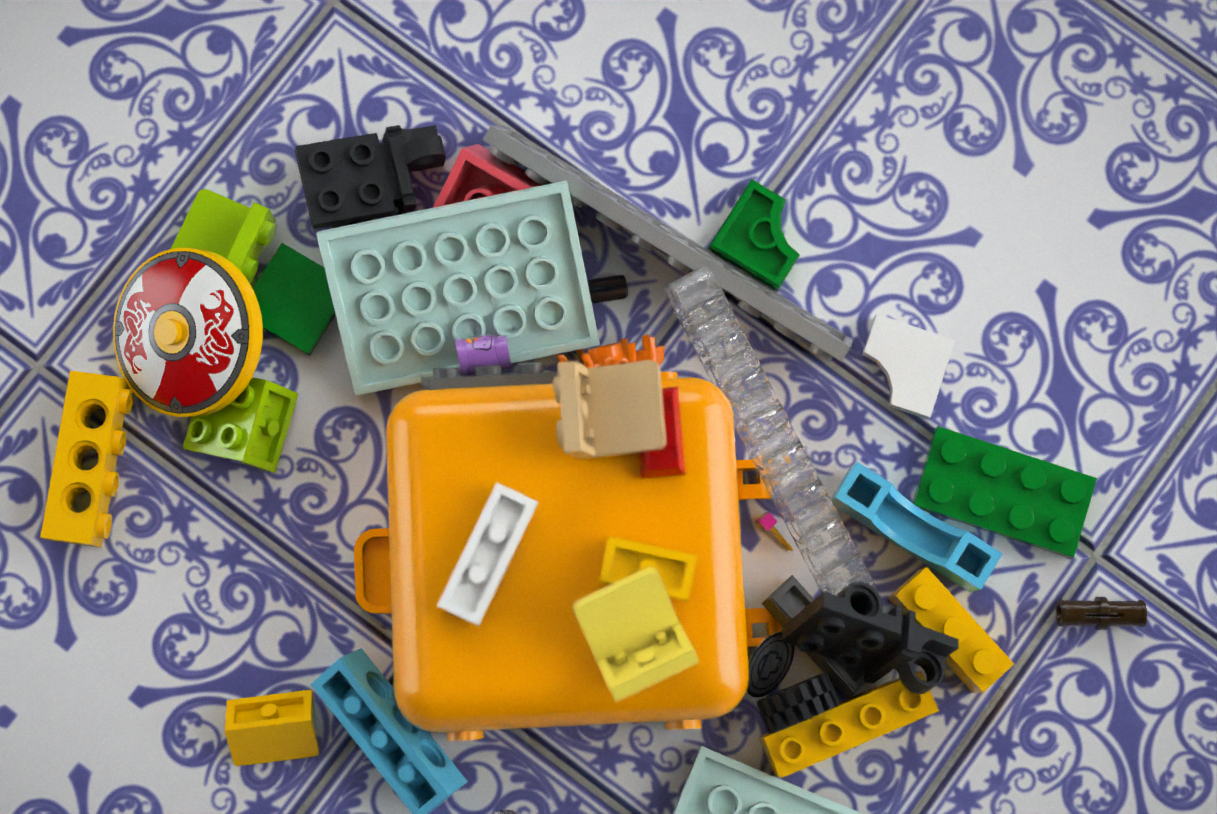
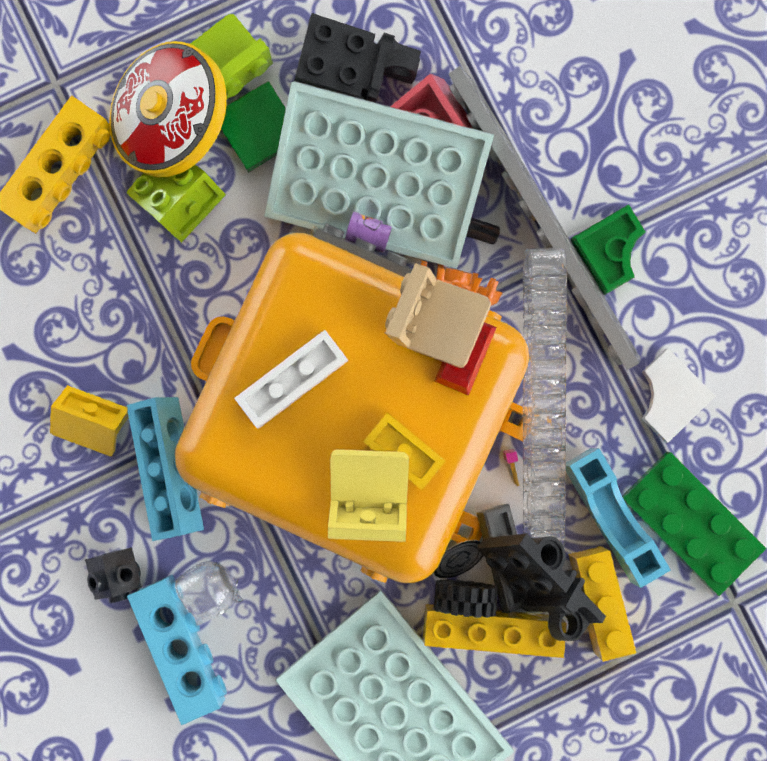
camera: 30 degrees right, 5 degrees up
dark brown pin [1056,597,1147,630] -> none

